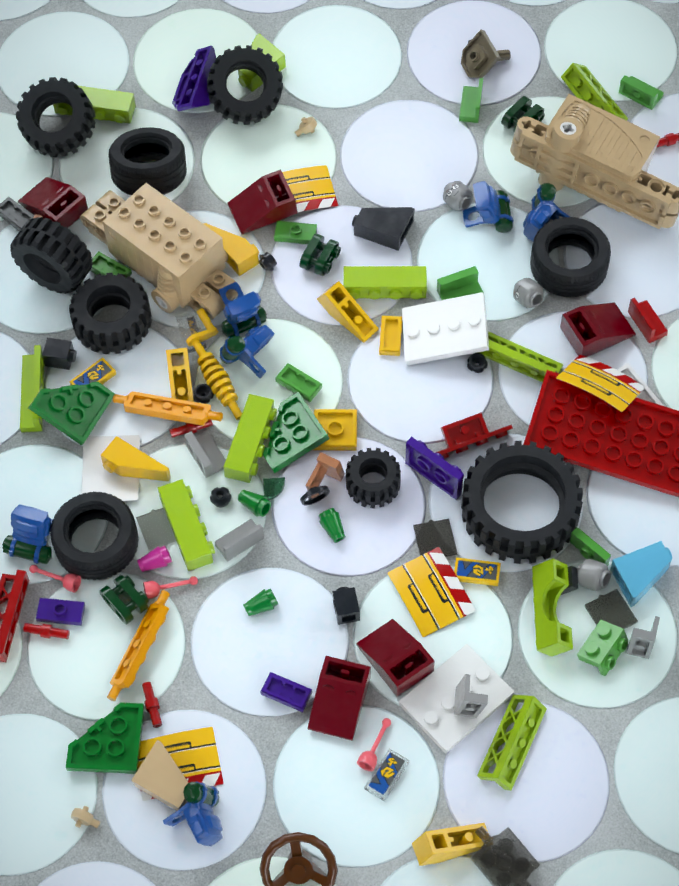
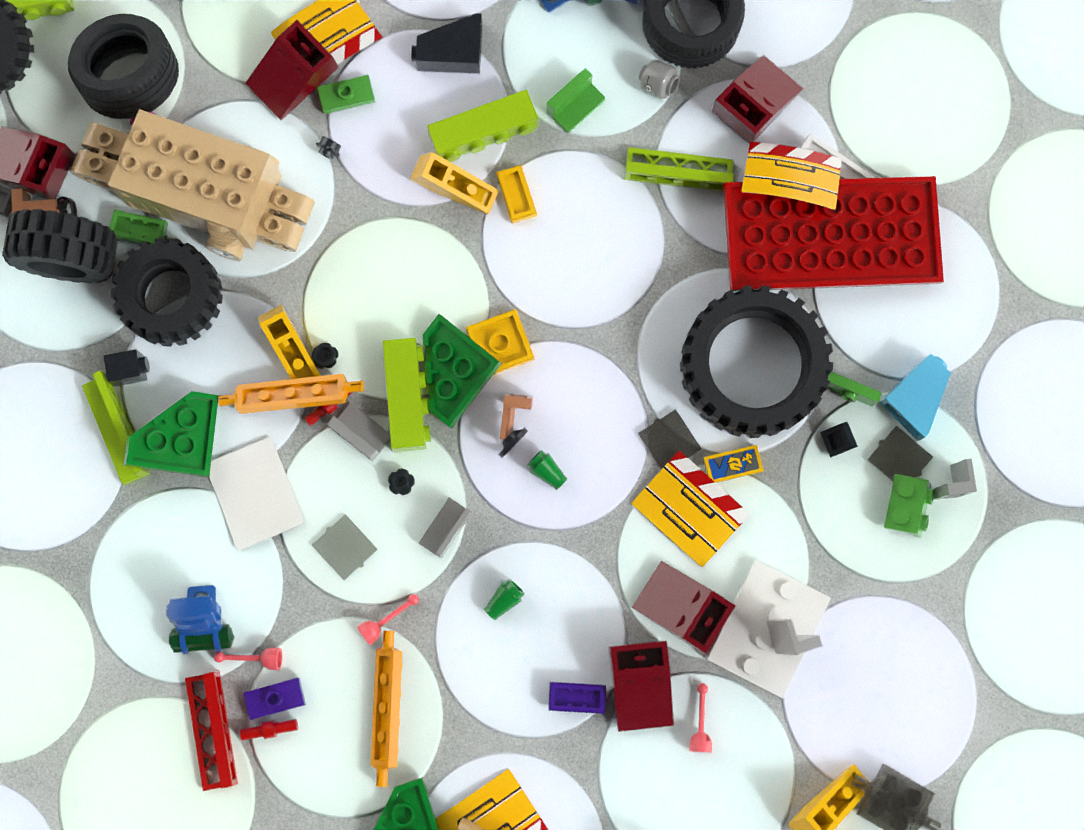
camera: 25 degrees left, 20 degrees up
black tyre [50,491,139,580] -> none
tile [69,357,116,385] -> none
dark green brick [99,575,149,625] -> none
yellow slope [101,436,171,481] -> none
dark pink cone [137,545,172,572] -> none
red bar [142,682,162,728] -> none
lime brick [157,479,215,571] -> none
clear tile [175,311,207,353] -> none
yellow piece [186,308,242,420] -> none
yellow slope [204,223,259,276] -> none
blue piece [218,282,267,338] -> none
blue piece [220,325,275,379] -> none
green cone [238,490,271,517] -> none
clear green tile [263,477,285,500] -> none
bright green plate [275,363,322,402] -> none
dark green brick [299,233,341,276] -> none
black brick [332,587,360,625] -> none
black tyre [346,448,401,508] -> none
tile [364,748,409,802] -> none
white plate [402,292,489,366] -> none
dark purple plate [405,436,464,500] -> none
red bracket [435,412,513,459] -> none
black plate [467,353,488,373] -> none
lime fence [477,694,547,791] -> none
lime arch [532,558,573,657] -> none
light grey head [577,559,611,591] -> none
red panel [628,297,668,343] -> none

